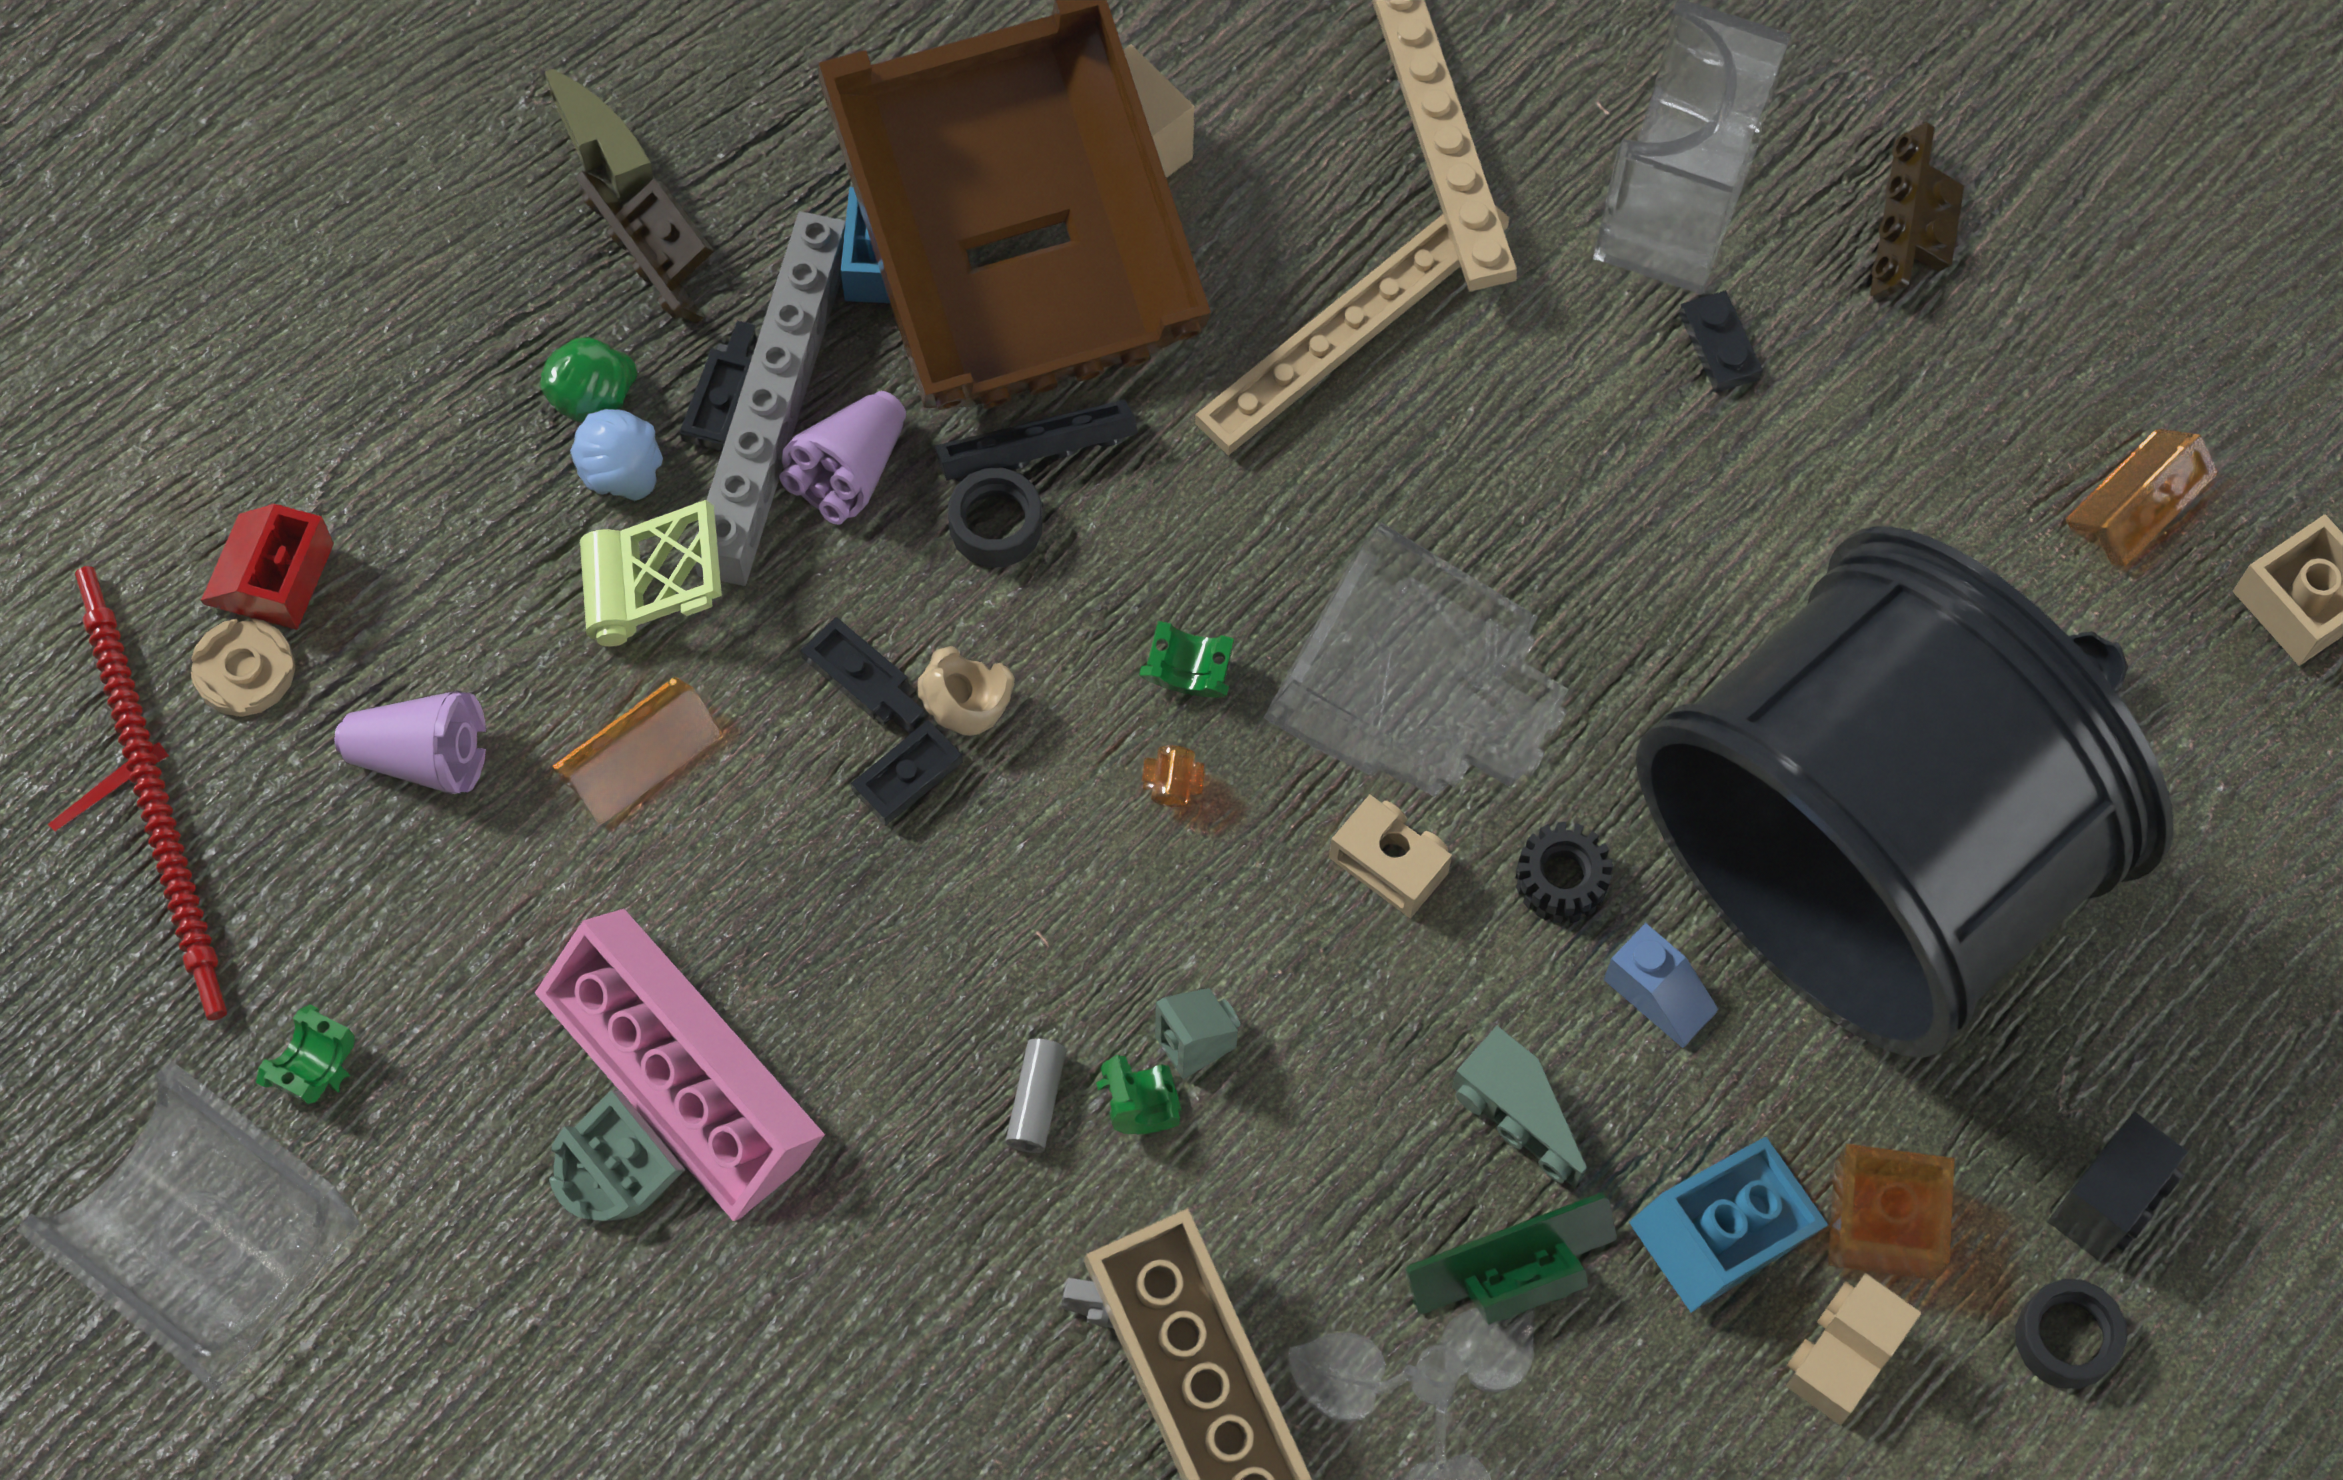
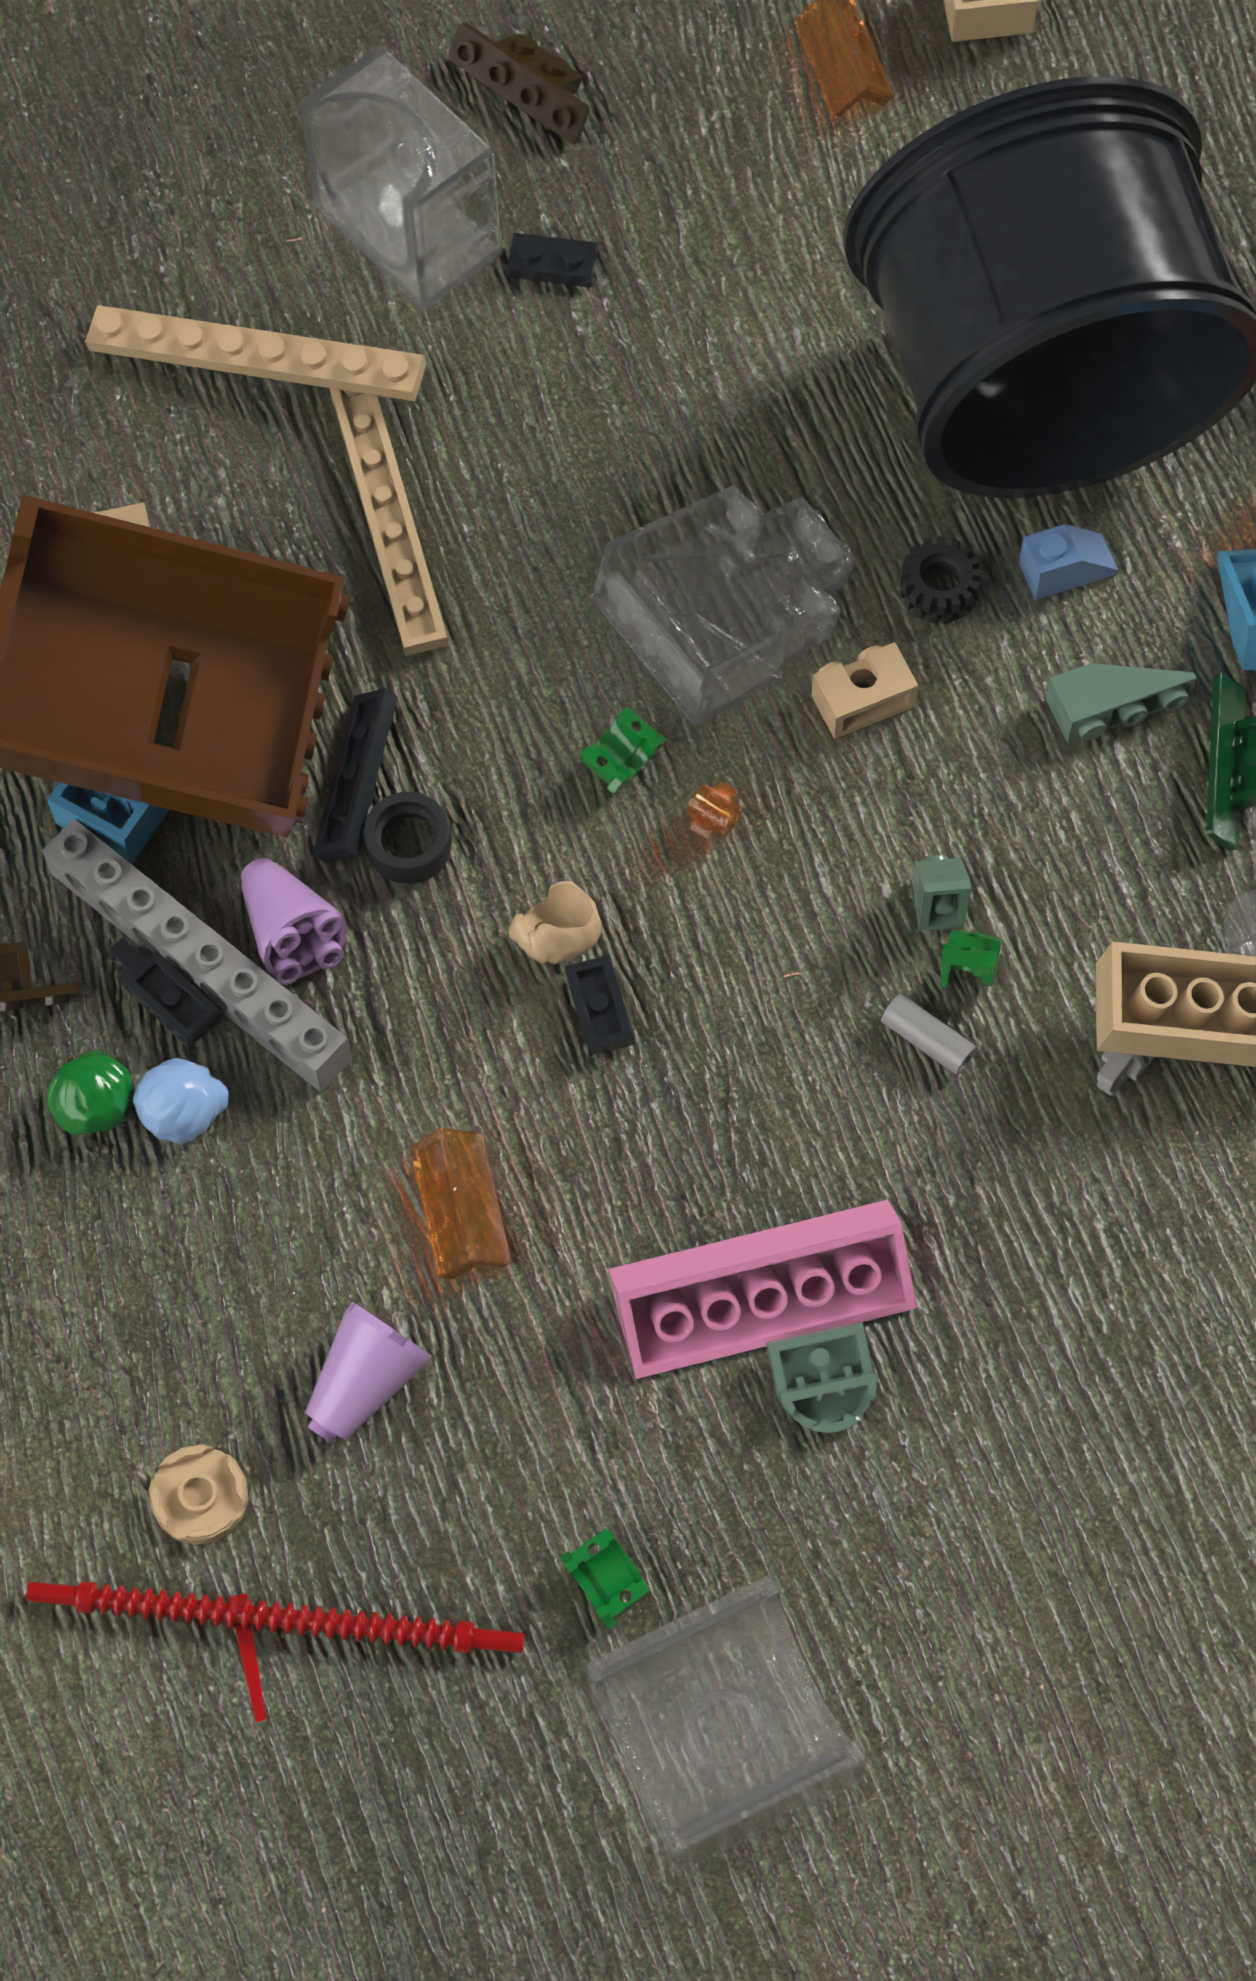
camera: 60 degrees left, 0 degrees up
red slope [201,504,334,630] -> none
yellowish green piece [580,500,722,646] -> none
black hinge [800,617,926,734] -> none

